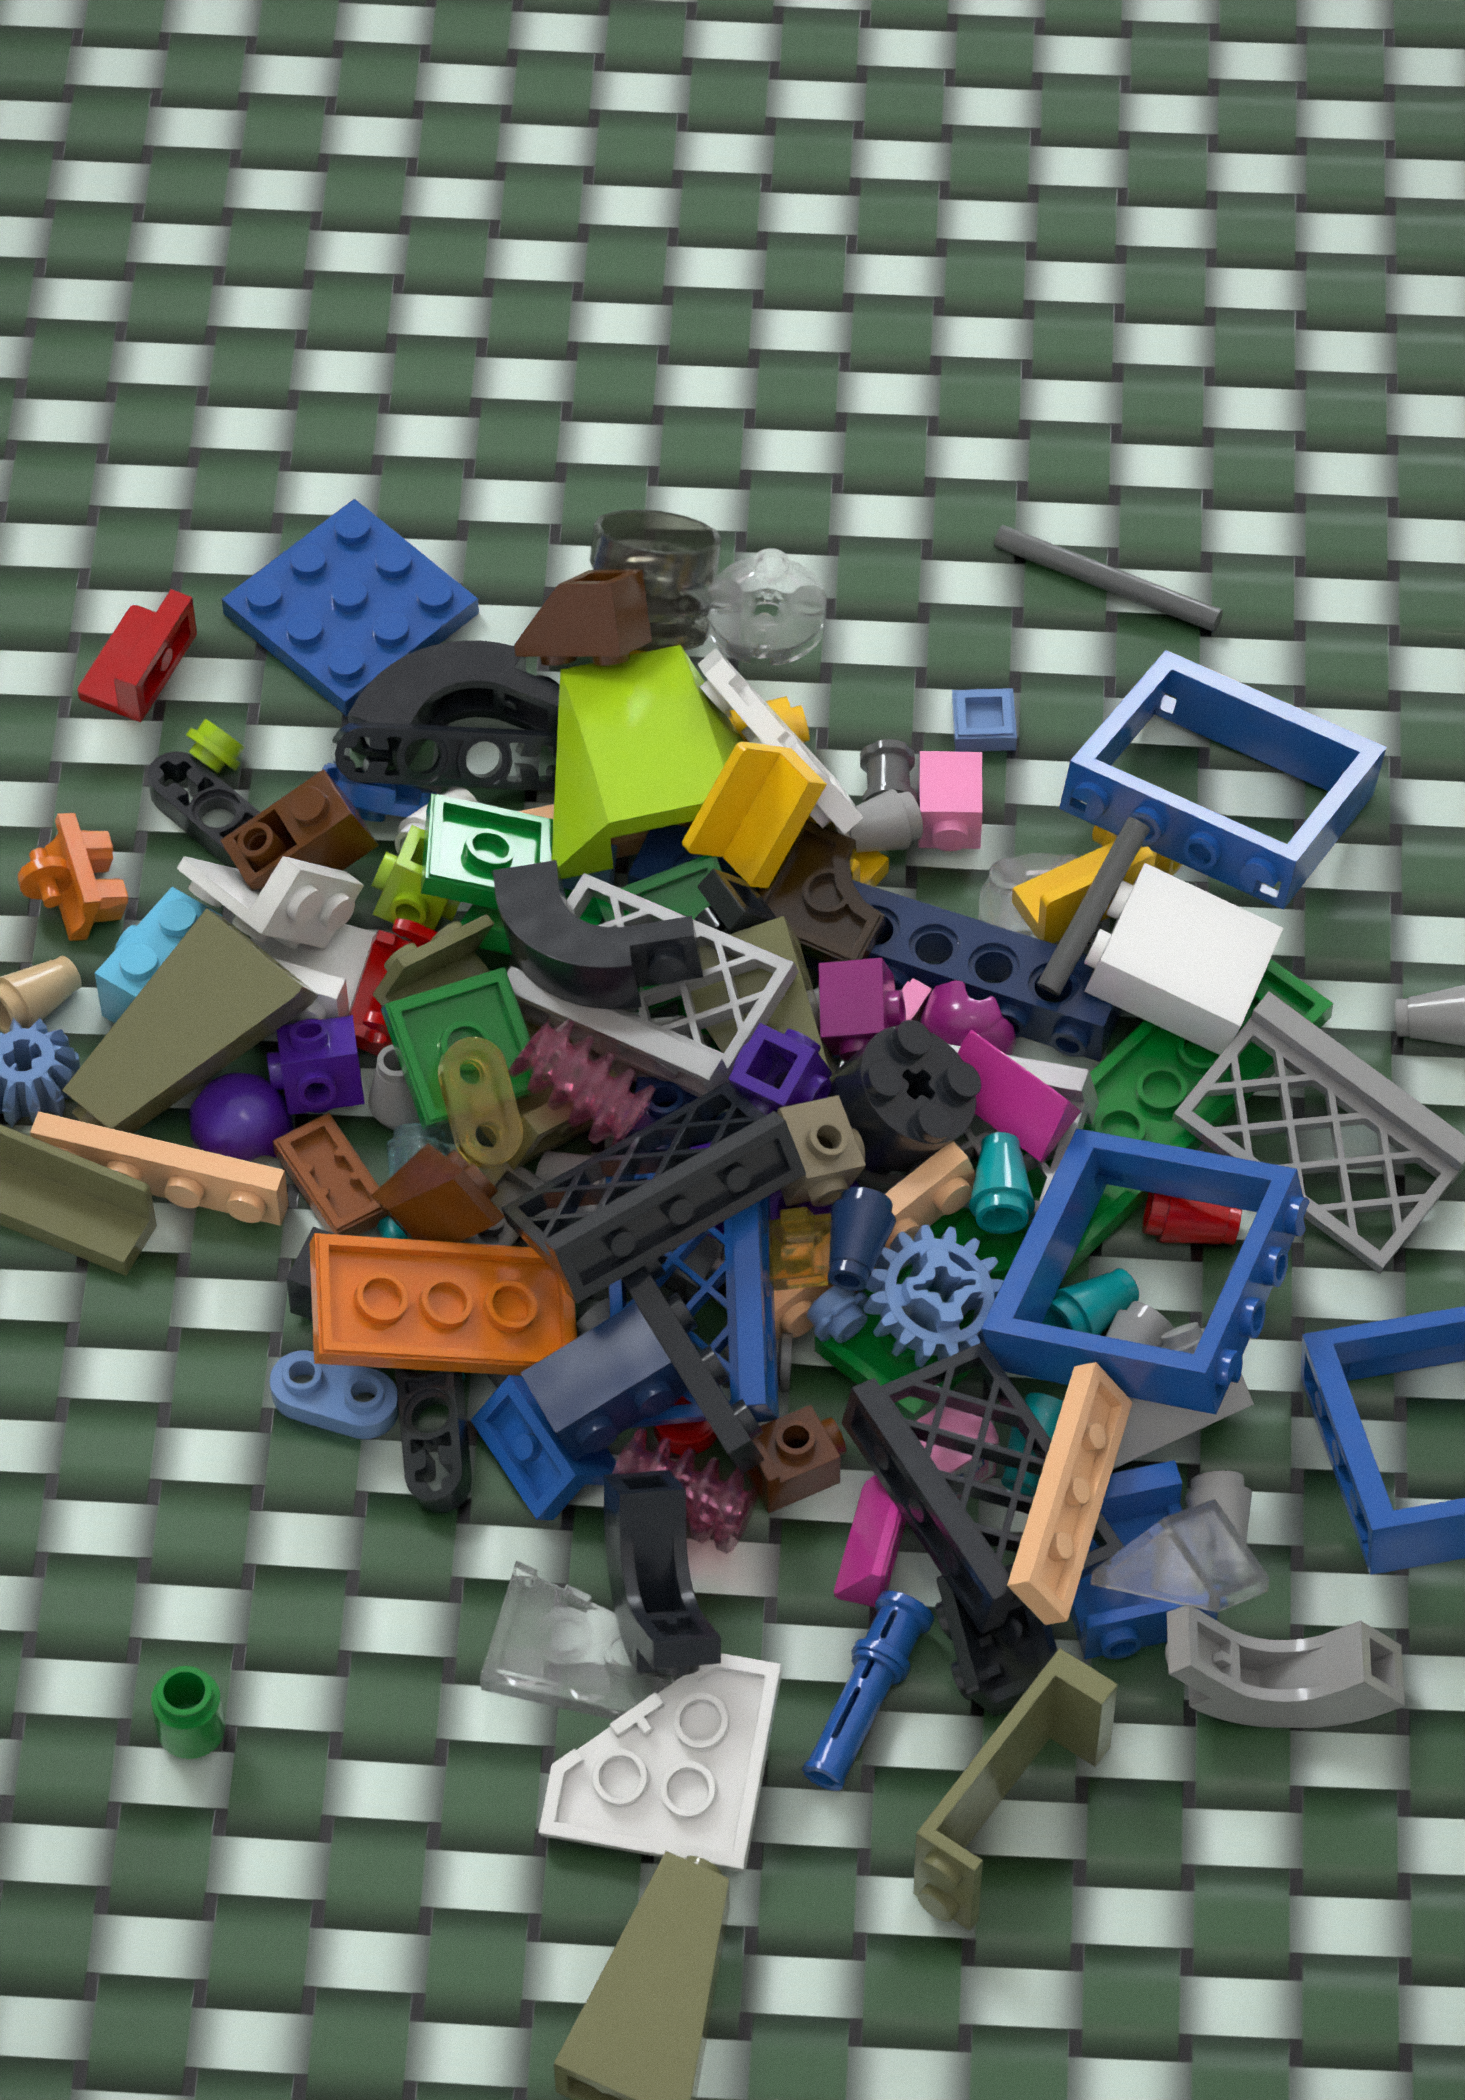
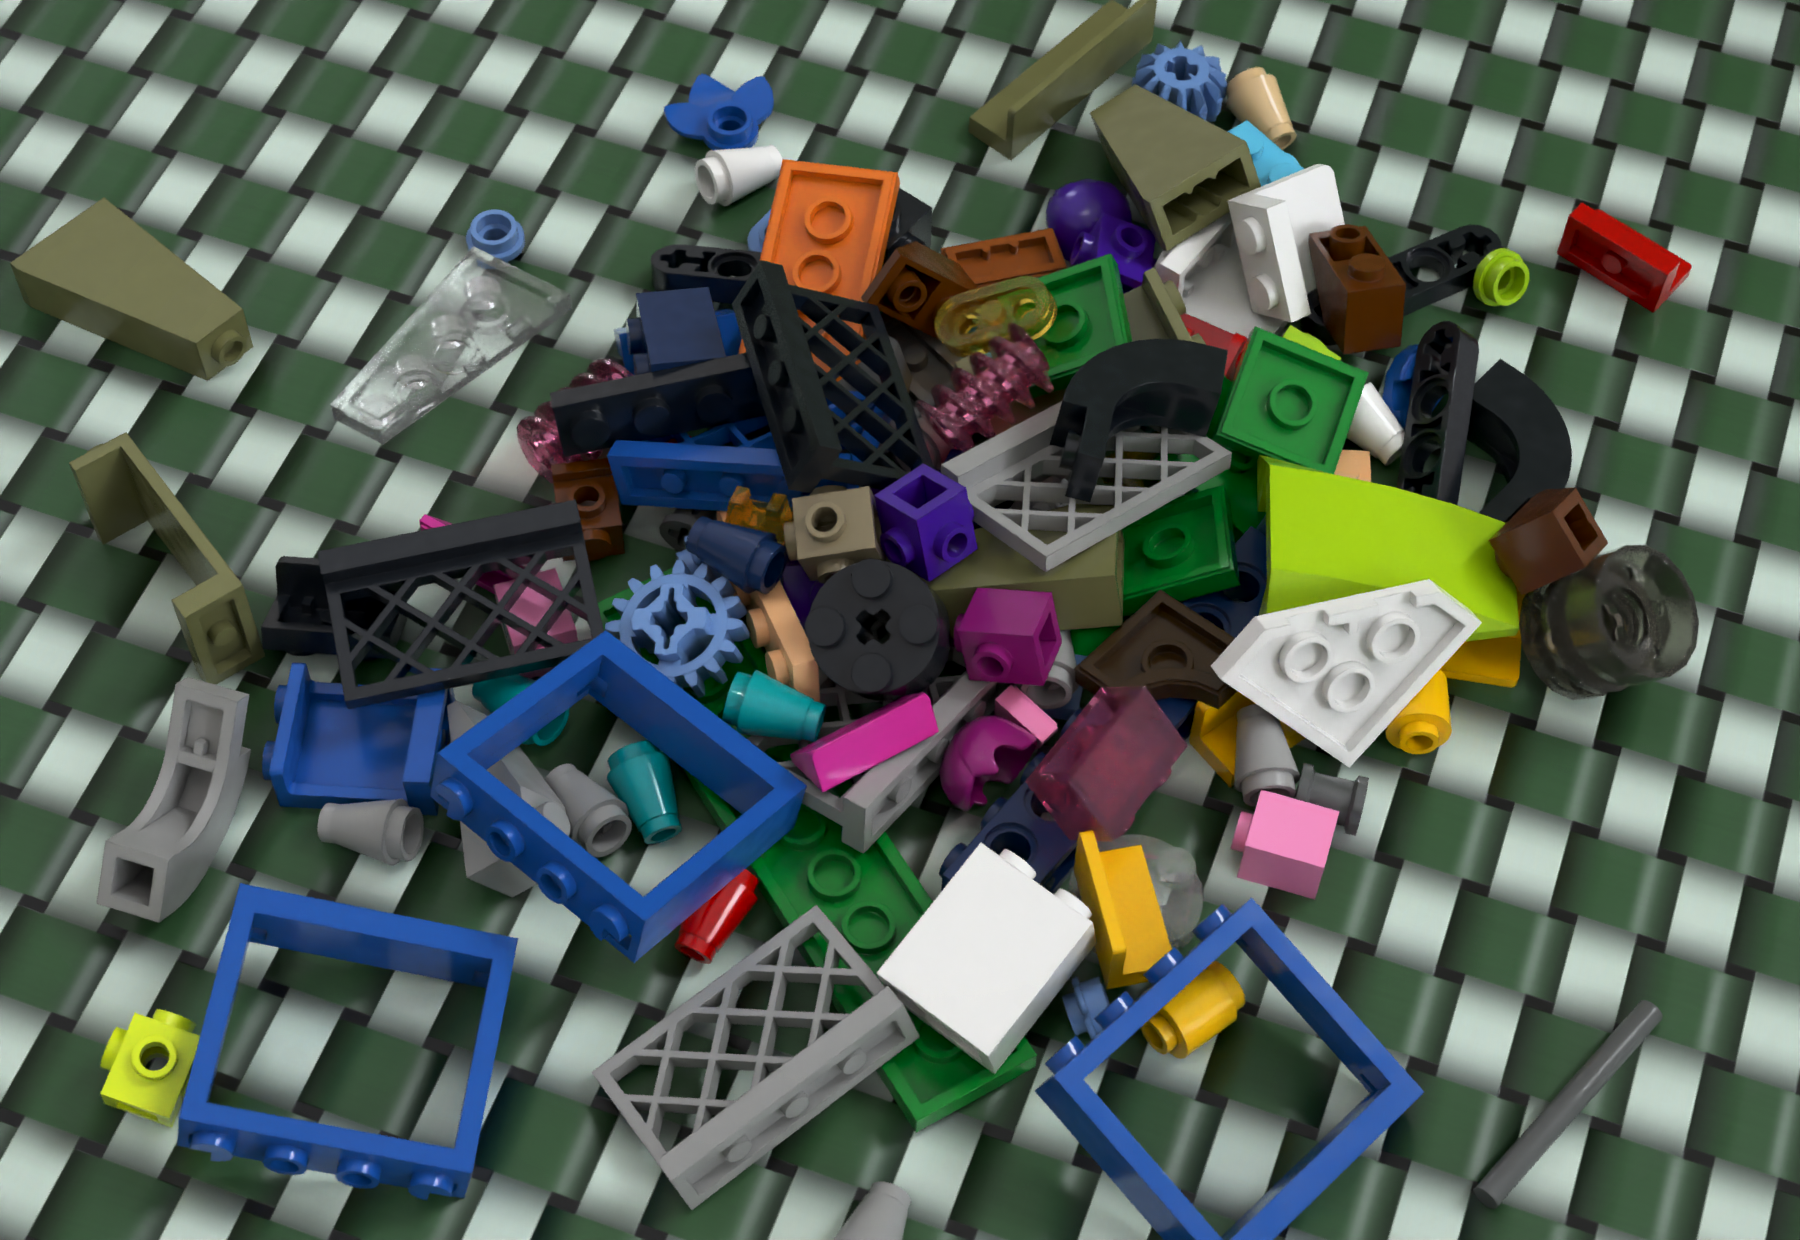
camera: 105 degrees right, 0 degrees up
orange hips [17,813,128,941] -> none
light nougat plate [30,1111,289,1226] -> none
green brick [151,1666,225,1759] -> none
blue plate [222,498,479,716] -> none
white plate [538,1653,783,1872] -> none
black arch [604,1470,721,1675] -> none
yellow panel [682,742,827,888] -> none
black tile [695,868,777,934] -> none
clear plate [706,548,827,665] -> none
blue pin [802,1590,934,1791] -> none
medium blue tile [951,688,1017,752] -> none
light nougat plate [1007,1362,1133,1625] -> none
dark grey bar [1037,817,1150,996] -> none
clear slope [1090,1499,1270,1612] -> none
none -> medium blue plate [466,209,525,265]
none -> blue plate [664,73,774,150]
none -> white cone [695,145,782,206]
none -> clear pink brick [1025,686,1188,842]

